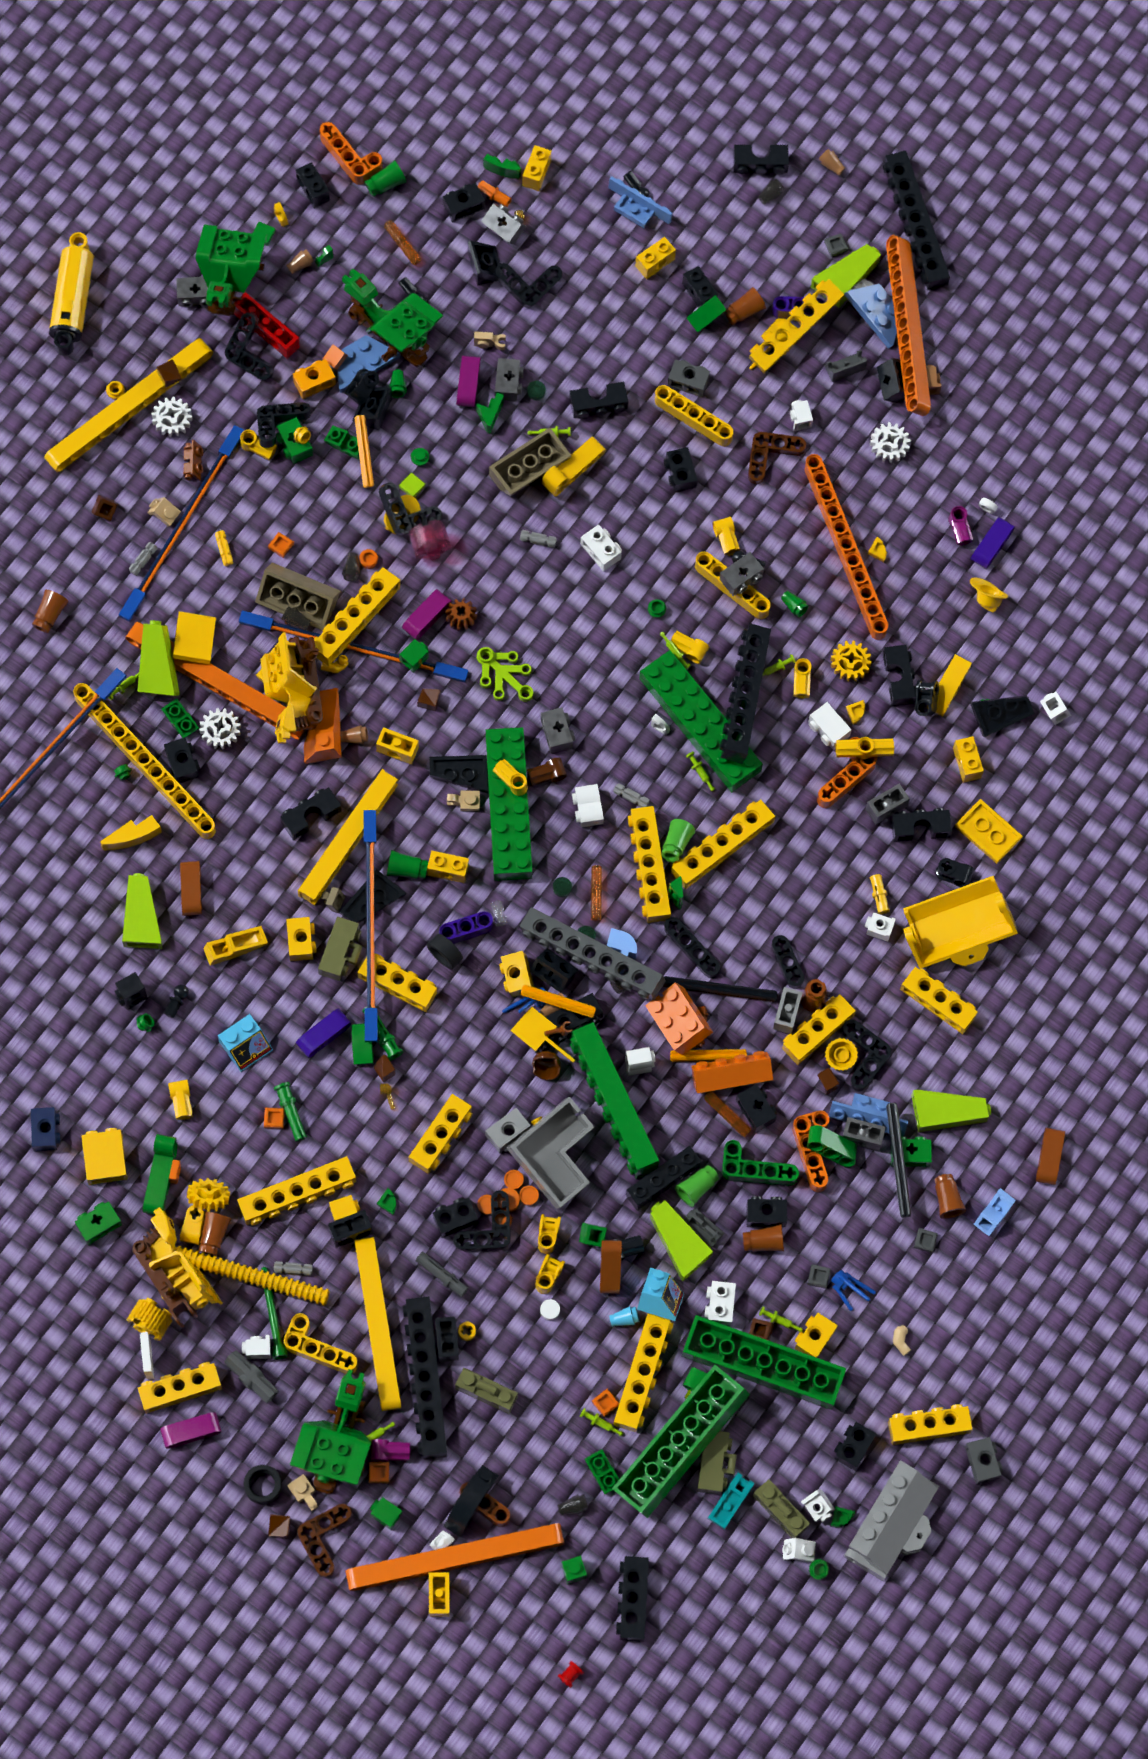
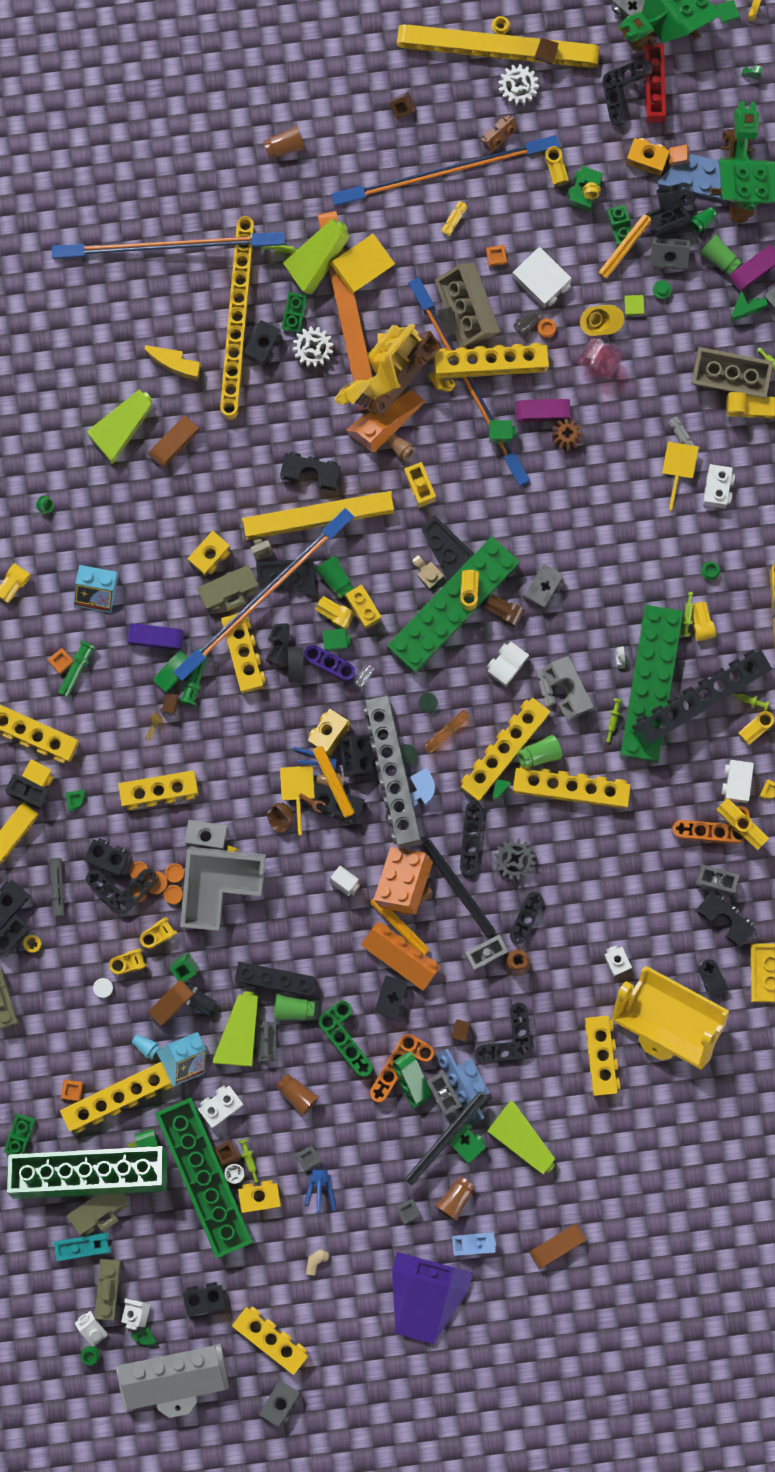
camera: 50 degrees right, 10 degrees up
green plate [114,764,132,780] -> none
black brick [114,972,148,1010] -> none
light grey axle [129,542,157,575] -> none
tan bracket [148,497,181,526] -> none
black axle [164,984,189,1018] -> none
yellow slope [203,926,268,966] -> none
black beam [257,402,311,448] -> none
medium nougat cone [286,249,314,274] -> none
black beam [379,482,442,536] -> none
reddish brown slope [417,689,441,711] -> none
lime plant [476,647,533,702] -> none
green brick [570,1022,659,1179] -> none
lime piece [579,1408,623,1436] -> none
clear orange axle [704,1091,751,1137] -> none
black brick [746,1196,787,1227] -> none
yellow brick [782,994,856,1065] -> none
yellow hat [825,1038,858,1071] -> none
yellow pin [870,874,890,914] -> none
none -> white wheel [225,1164,245,1184]
none -> black slope [265,623,290,664]
none -> yellow piece [315,596,356,631]
none -> green brick [322,629,351,652]
none -> dark purple wedge [392,1252,473,1344]
none -> dark grey gear [494,838,536,880]
none -> white brick [512,247,571,308]
none -> light grey arch [542,656,593,720]
none -> dark grey brick [650,237,690,270]
none -> yellow piece [662,442,699,511]
none -> bright green plant [699,234,741,276]

